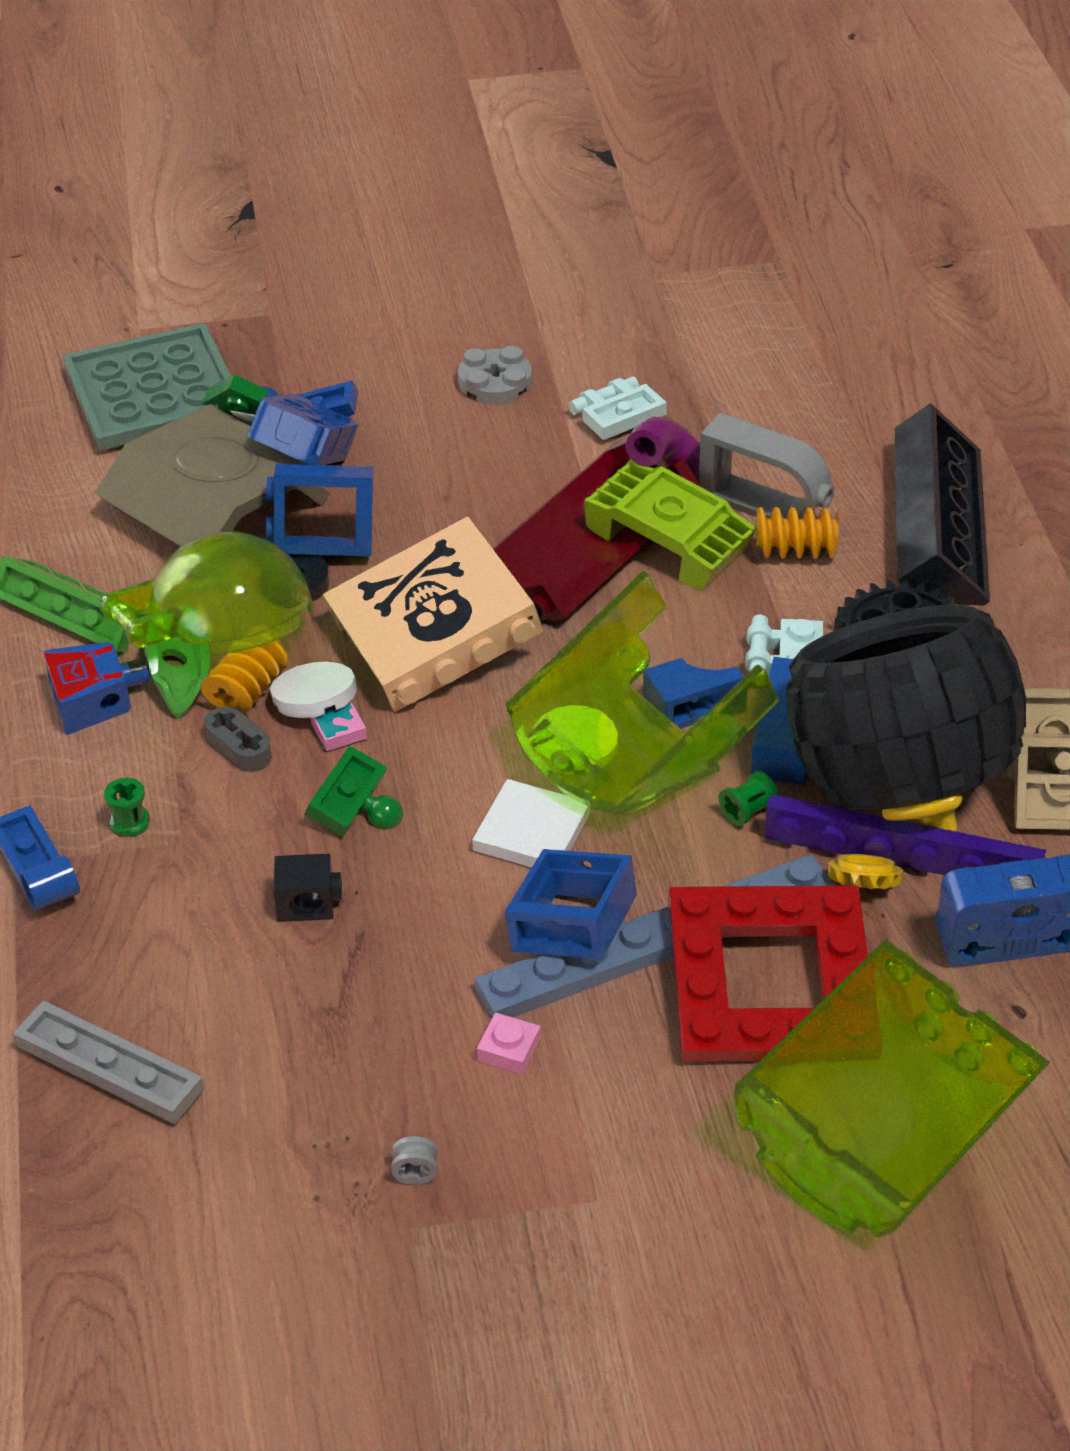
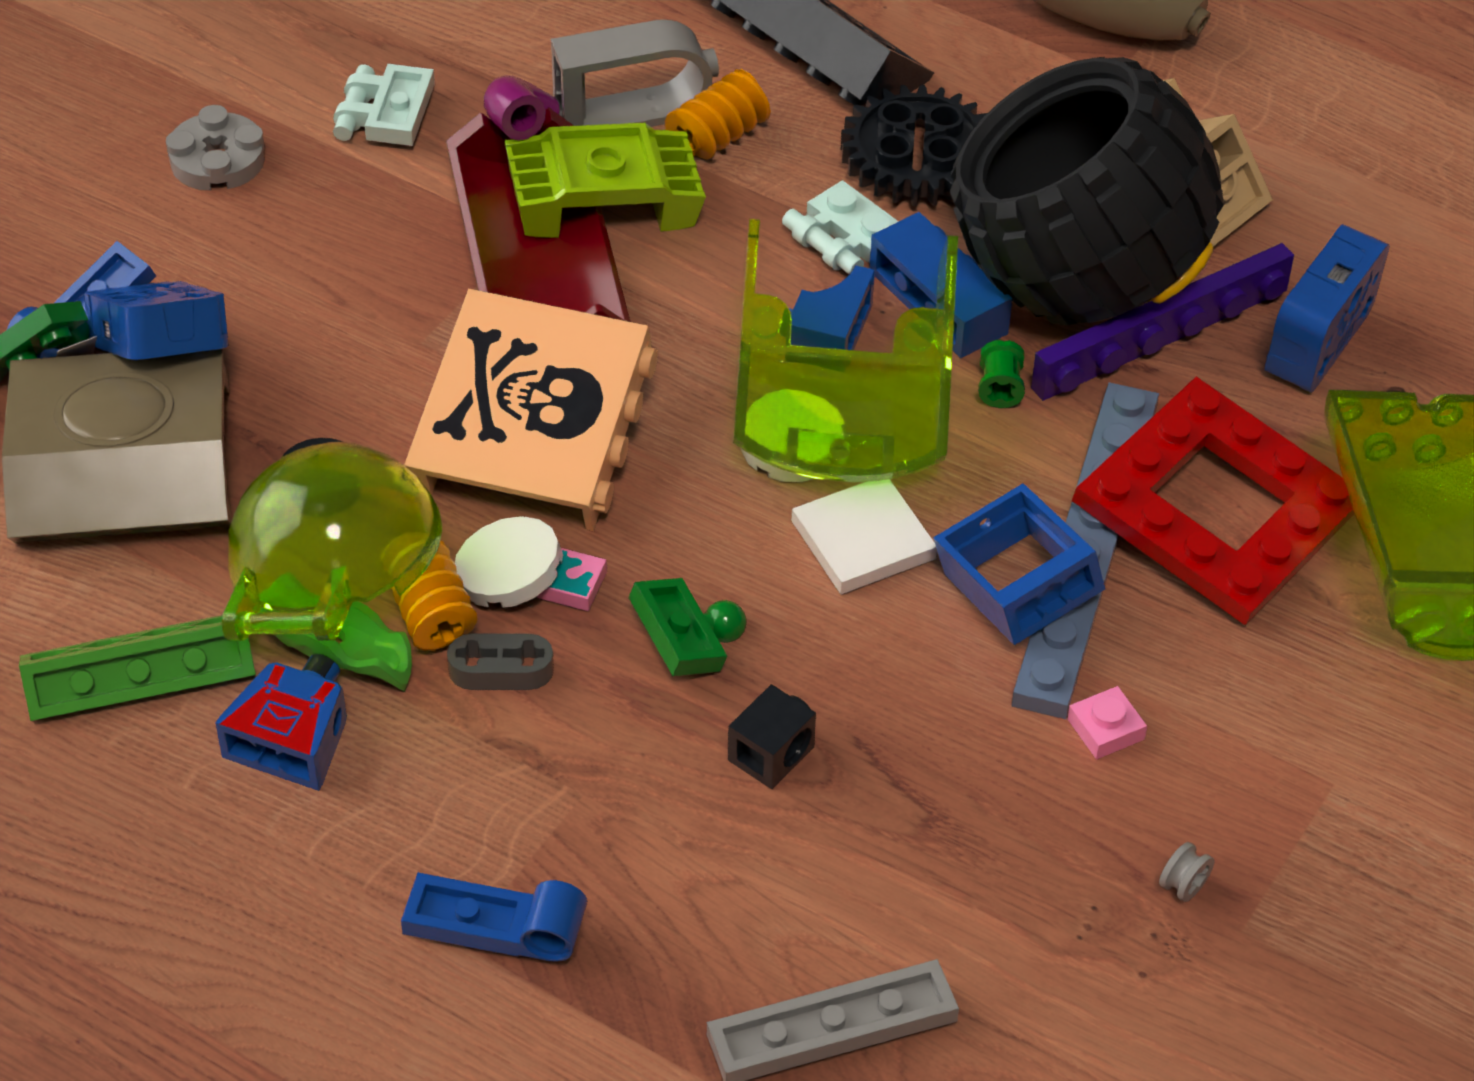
camera: 50 degrees left, 5 degrees up
green bush [104,777,150,837] -> none
blue window [266,464,373,556] -> none
yellow gear [828,854,903,890] -> none

